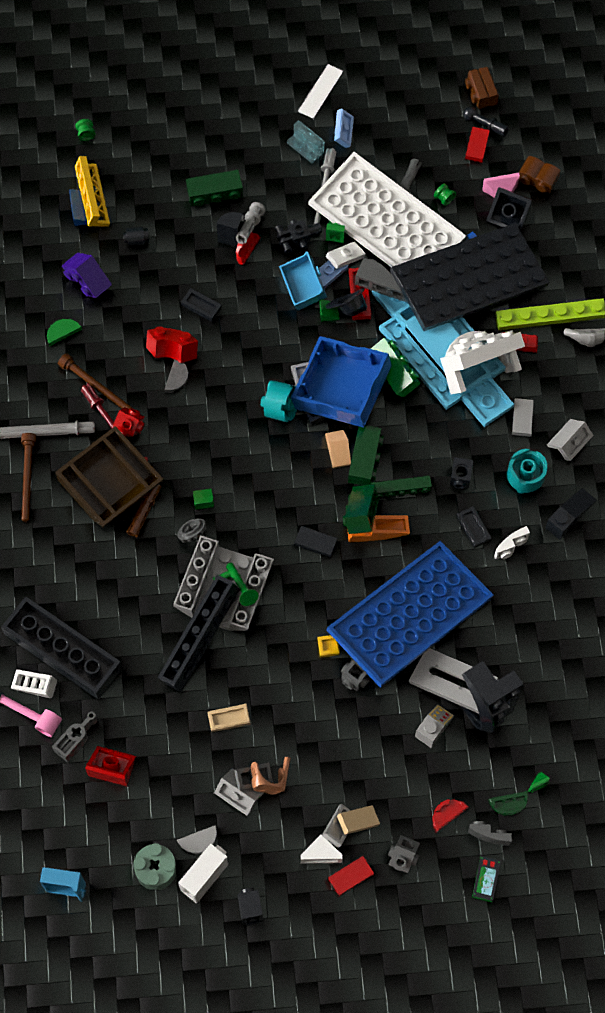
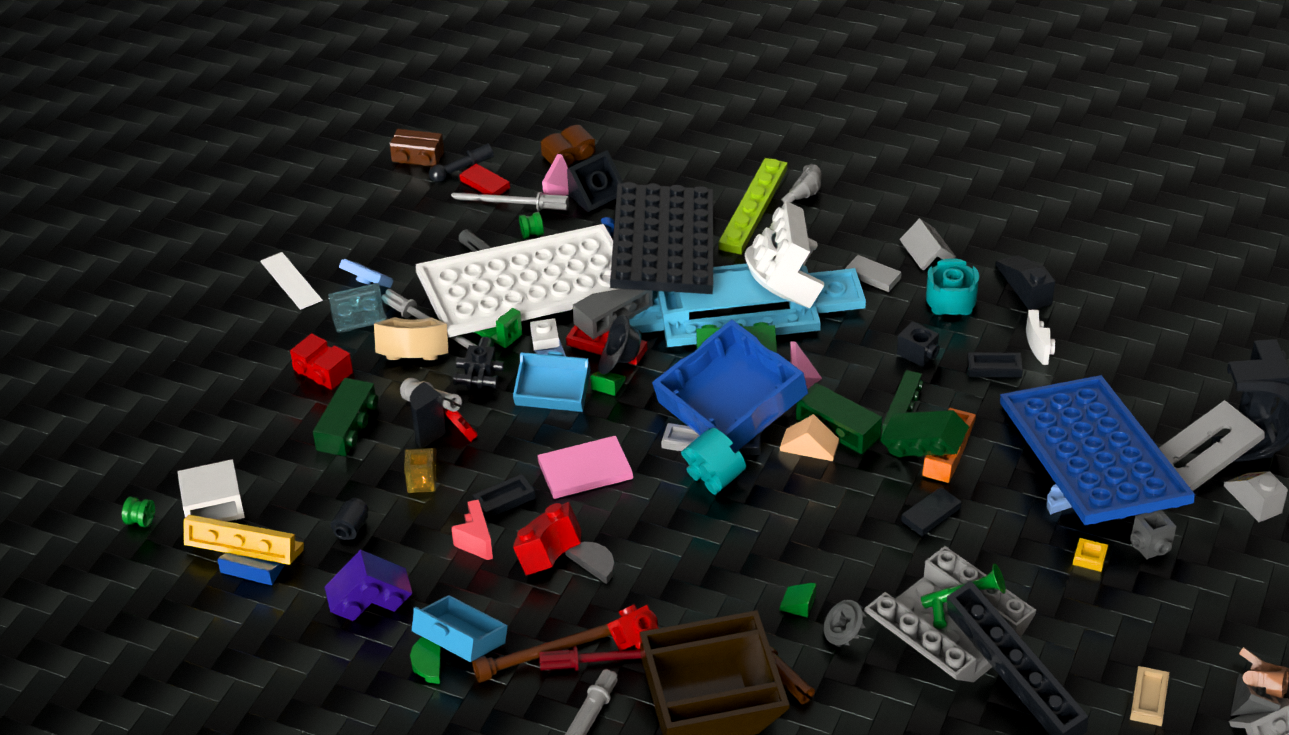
camera: 60 degrees left, 25 degrees down
none -> white brick [177,459,245,522]
none -> red brick [290,333,353,390]
none -> tan brick [374,317,448,360]
none -> clear yellow slope [404,448,436,493]
none -> dark azure container [412,595,508,662]
none -> light grey piece [451,192,569,211]
none -> coral slope [451,499,493,560]
none -> bright pink tile [538,436,633,499]
none -> bright pink slope [790,342,822,389]

